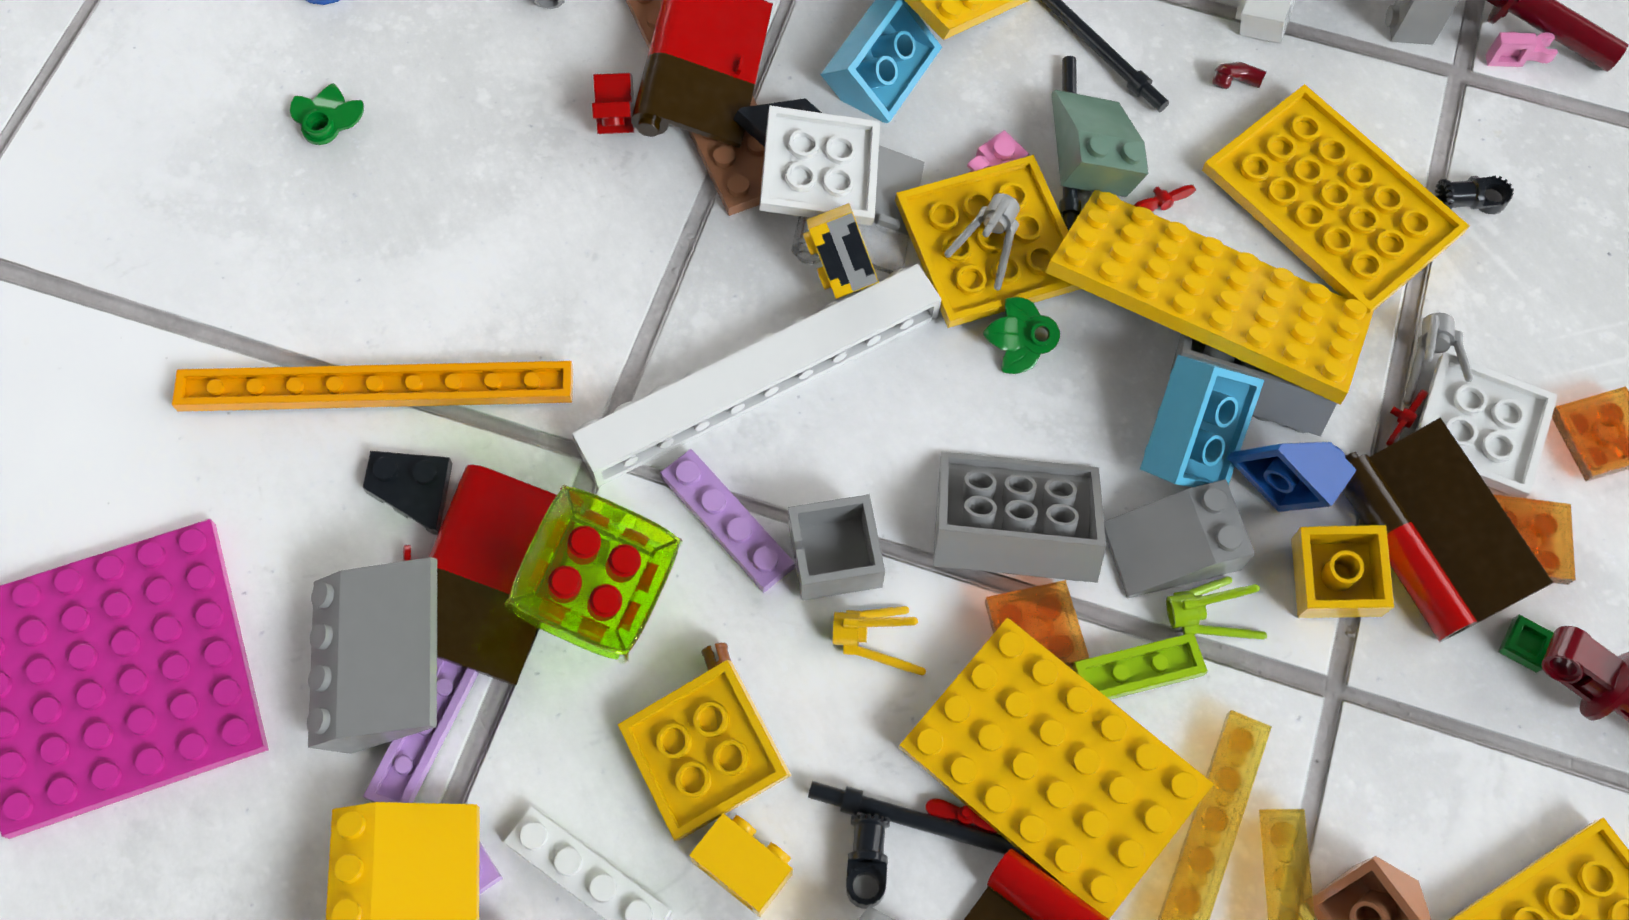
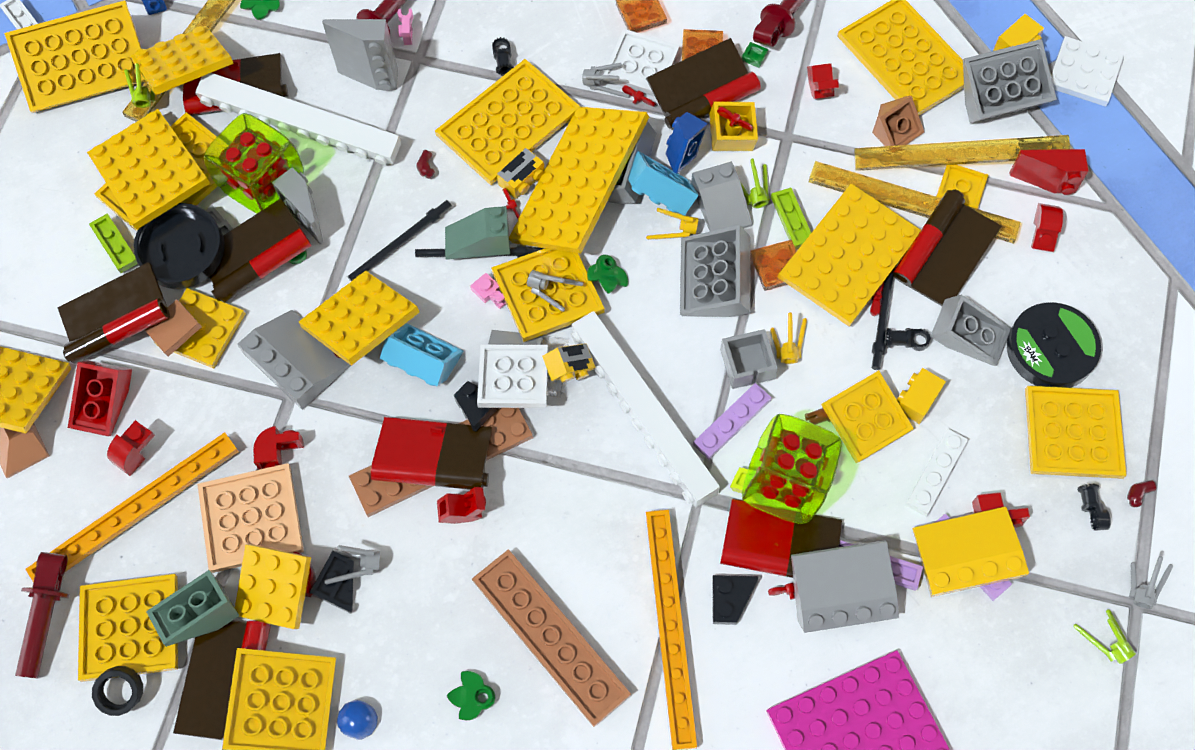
camera: 90 degrees left, 0 degrees up
none -> nougat plate [472,549,631,727]
none -> brick [497,148,544,199]
none -> yellow plant [646,208,699,240]
none -> red piece [717,107,753,131]
none -> red brick [807,63,839,99]

